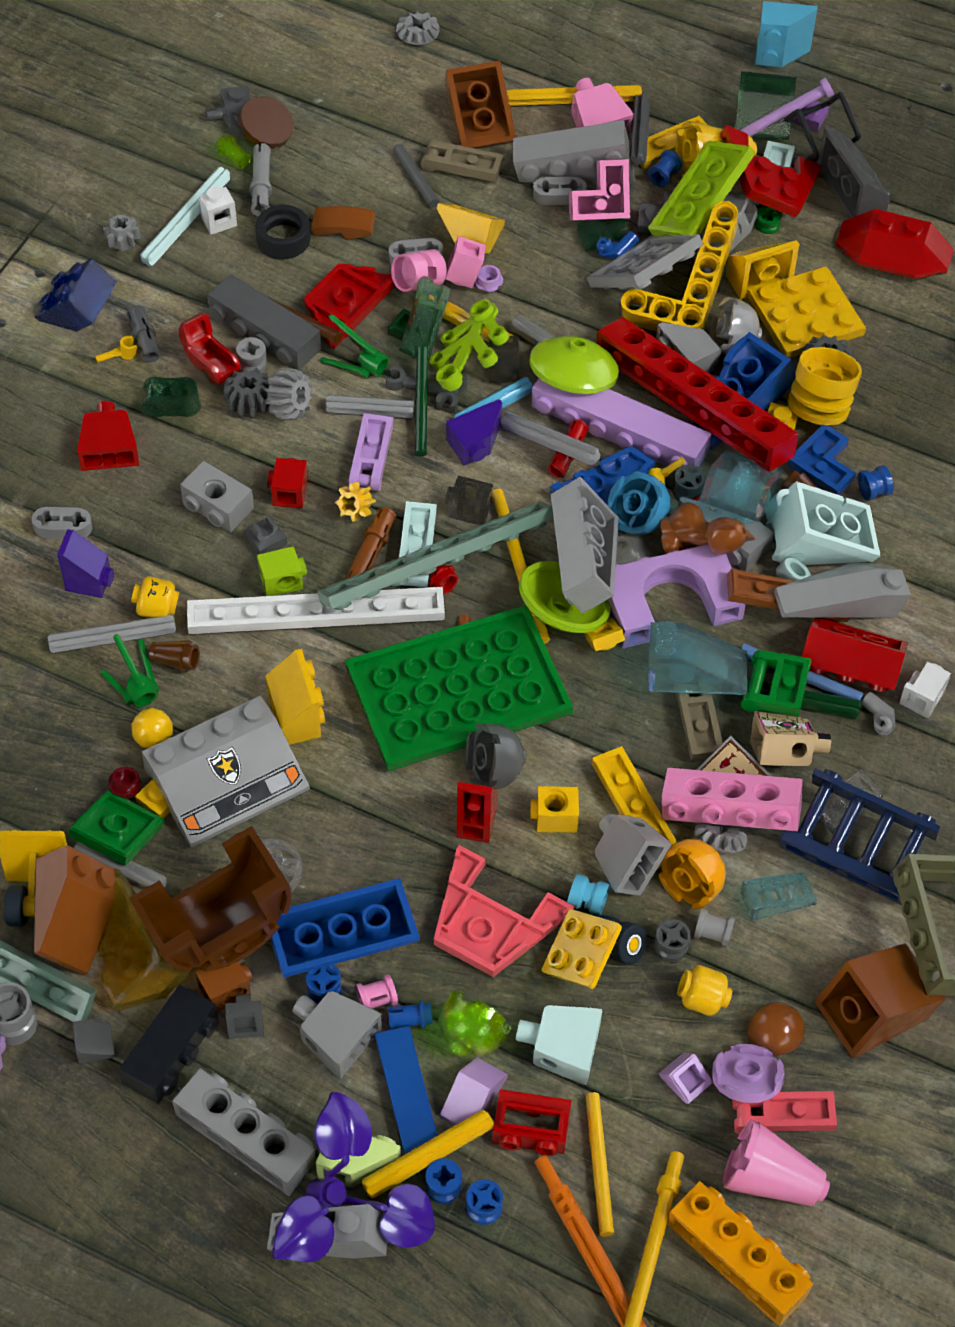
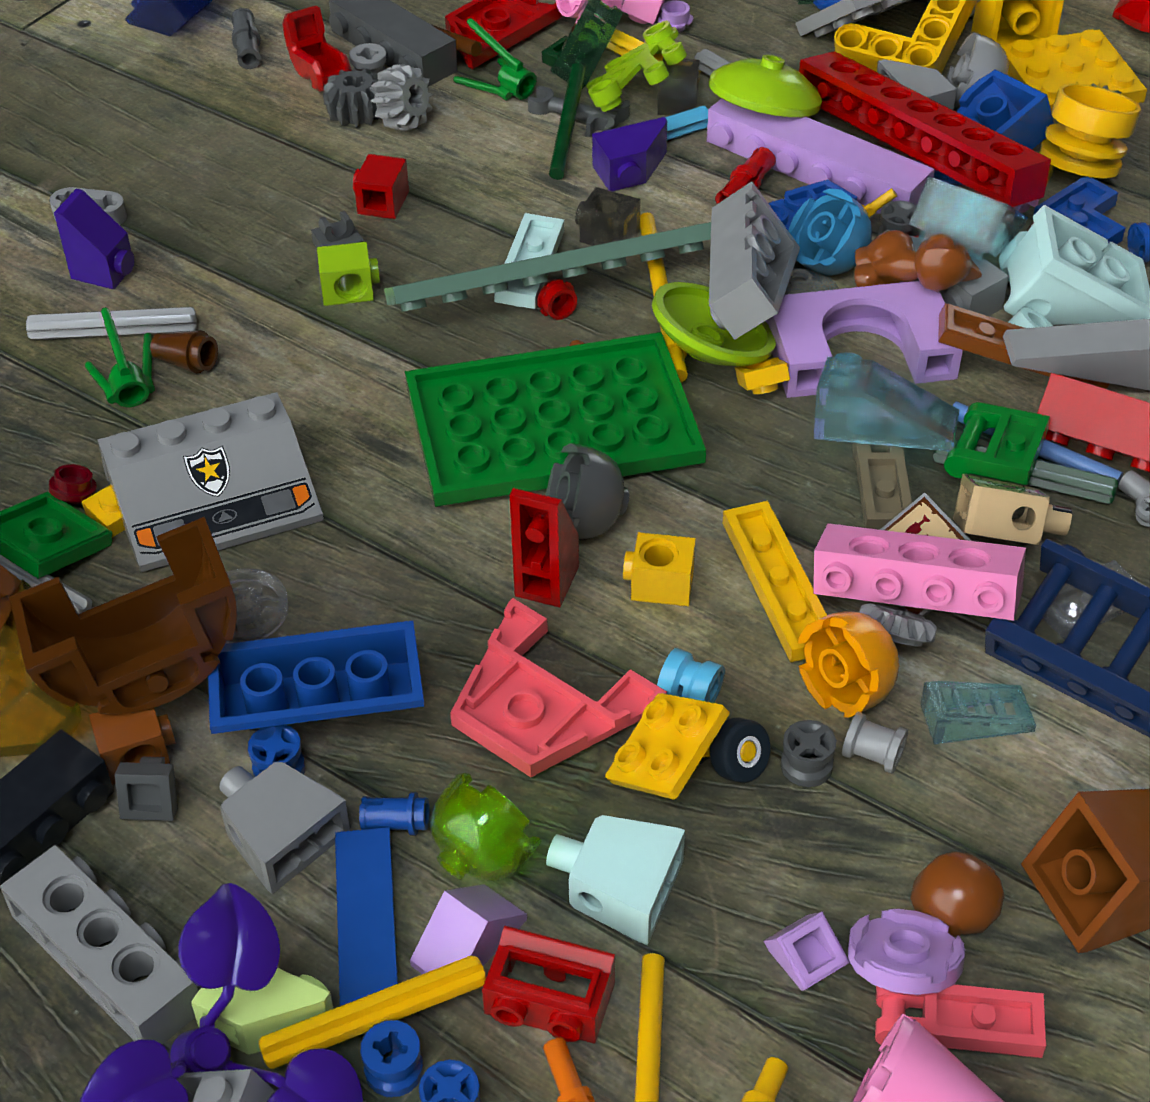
camera: 10 degrees right, 10 degrees down
red torso [77,401,140,471] -> none
yellow hand [95,336,137,363] -> none
yellow head [130,576,179,618] -> none
yellow piece [132,708,173,749] -> none
clear green piece [141,377,201,417] -> none
light grey brick [180,461,254,532] -> none
white plate [187,587,445,634] -> none
yellow slope [265,649,325,745] -> none
light grey axle [325,395,415,418] -> none
yellow gear [335,481,376,522] -> none
dark orange pin [344,507,396,580] -> none
lavender plate [349,413,394,492] -> none
bright pink bush [355,974,398,1009] -> none
light grey axle [500,412,601,465] -> none
light grey torso [595,814,672,896] -> none
yellow head [677,965,732,1016] -> none

